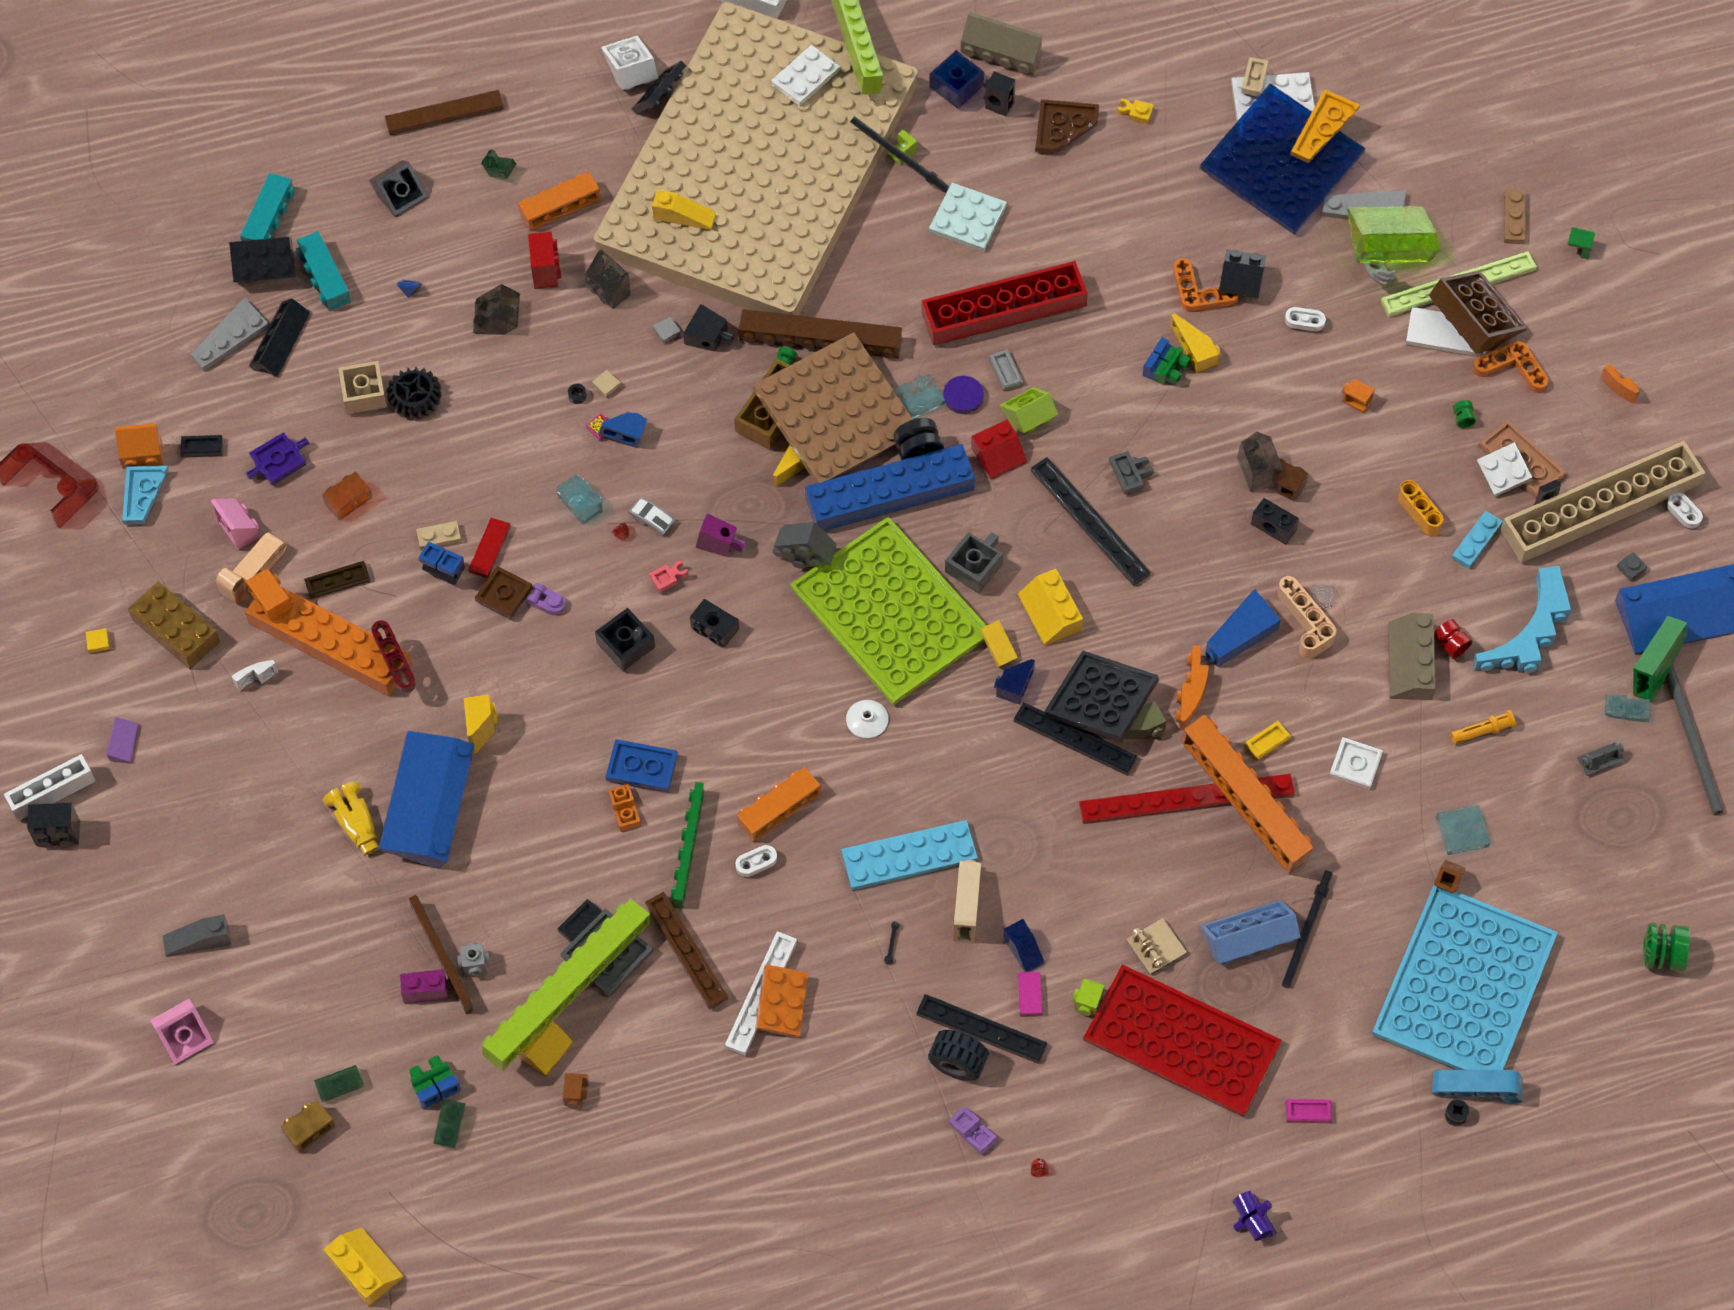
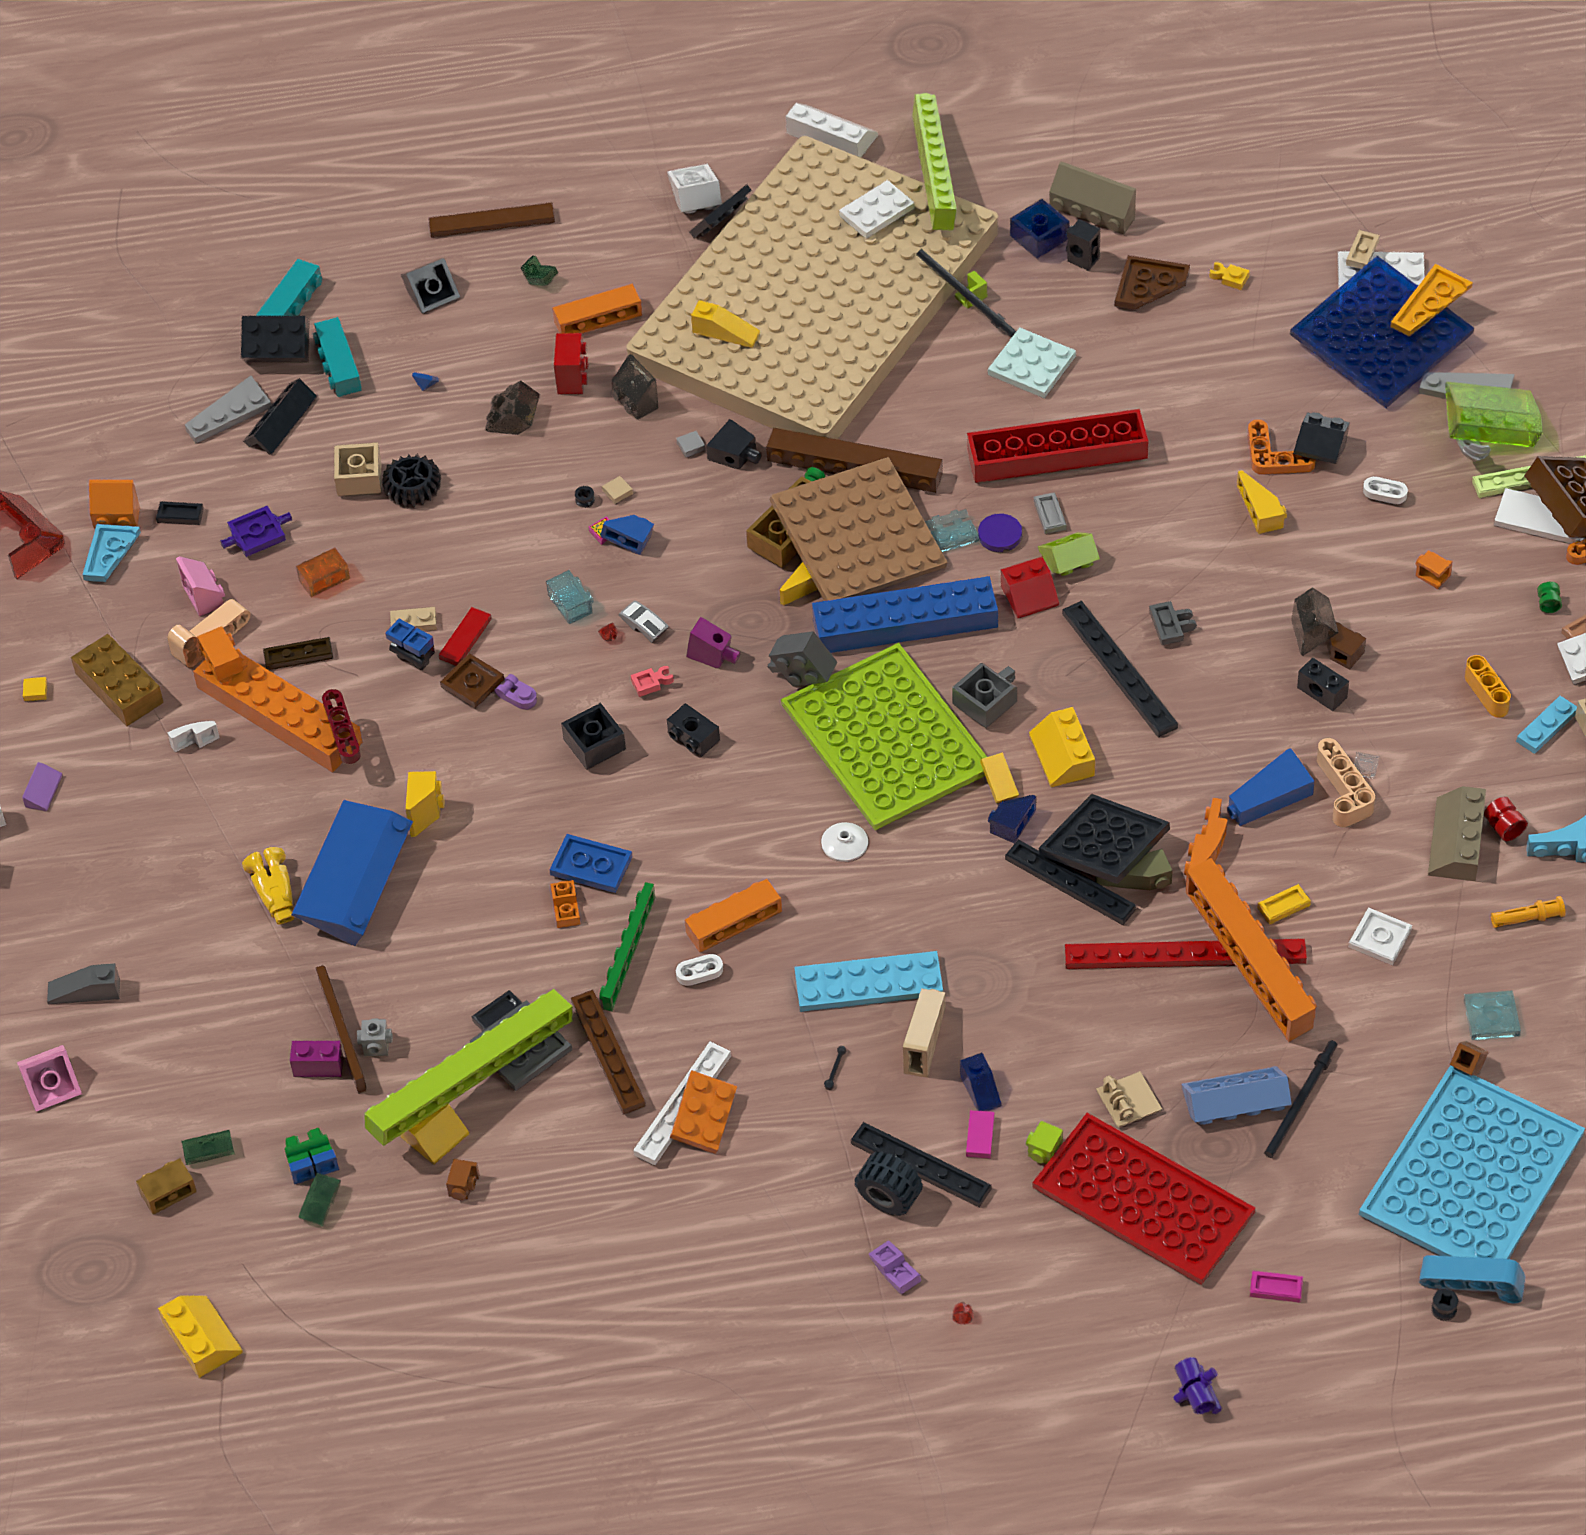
camera: 10 degrees right, 10 degrees down
black wheel [893,418,944,460] -> none
green hips [1143,337,1191,385] -> none

